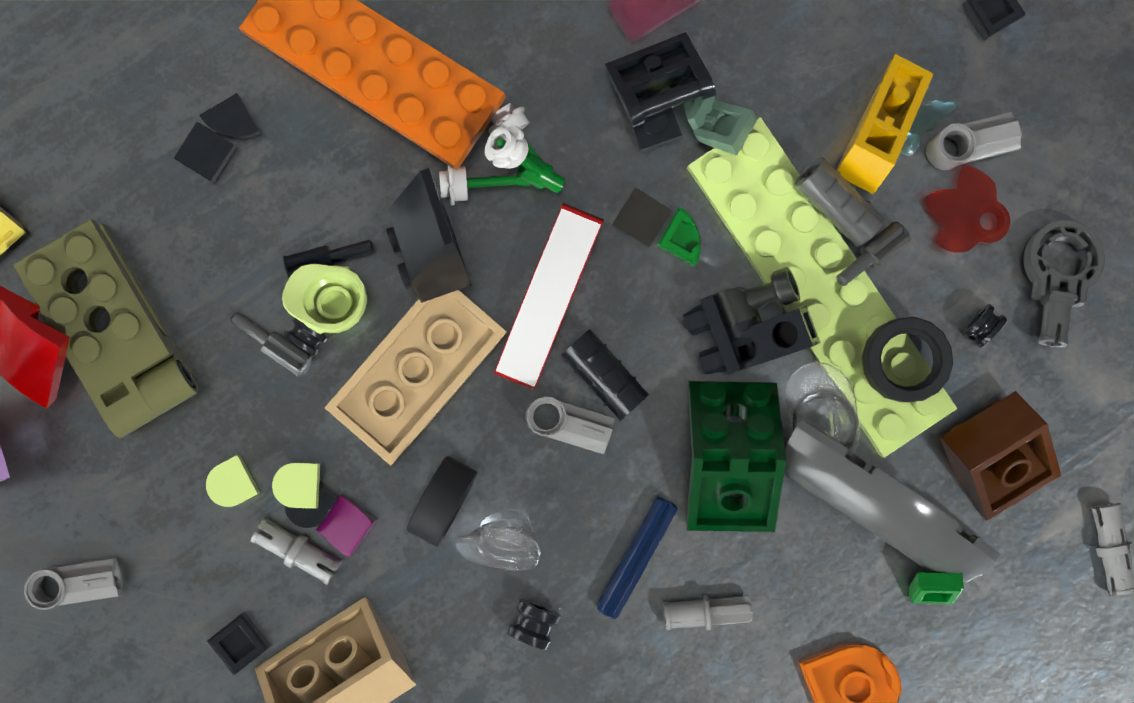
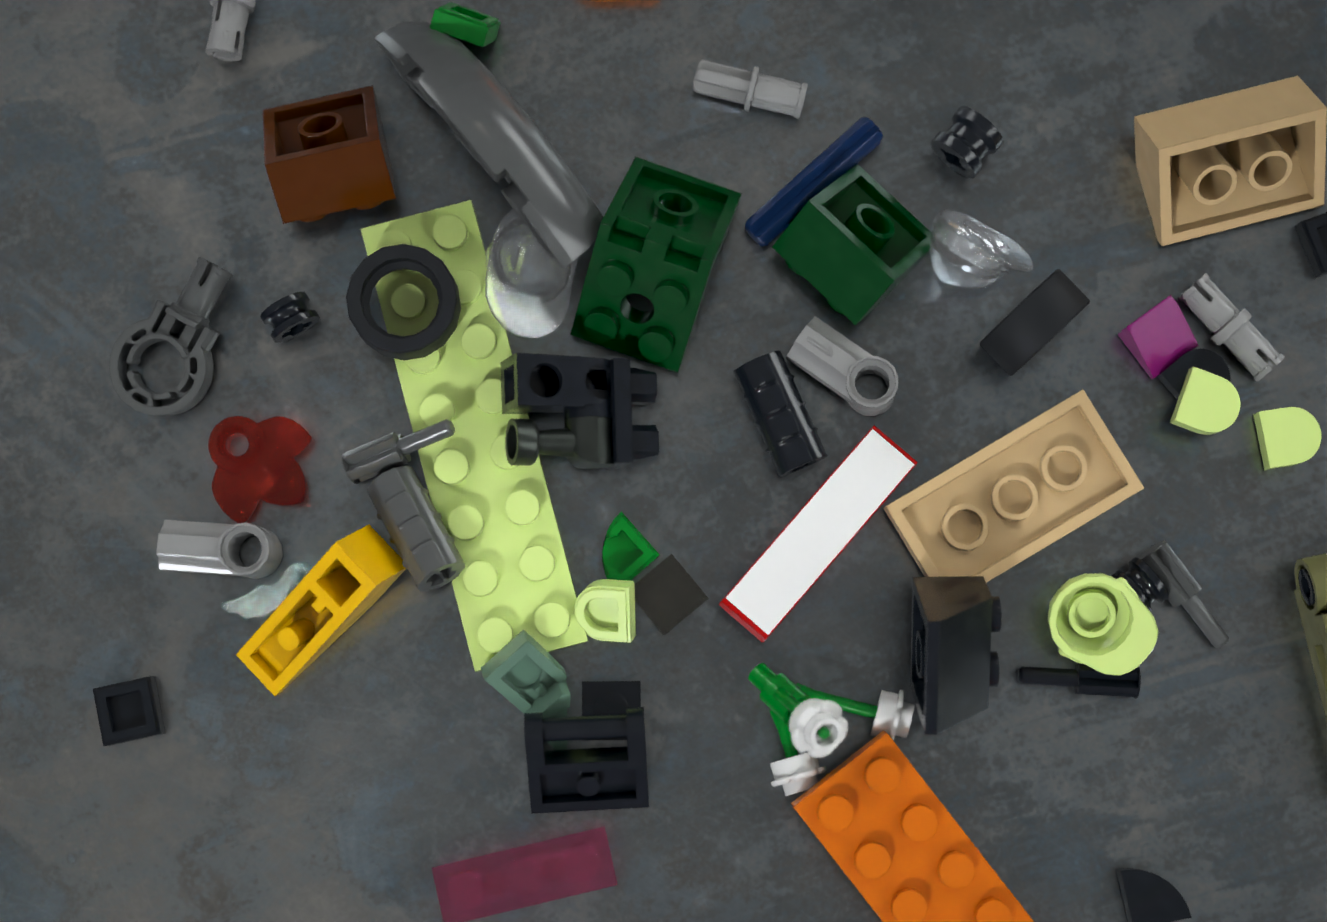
camera: 165 degrees left, 5 degrees down
black tile [174,122,237,183] -> none
none -> yellowish green tile [574,579,636,643]
none -> dark green slope [772,164,940,325]

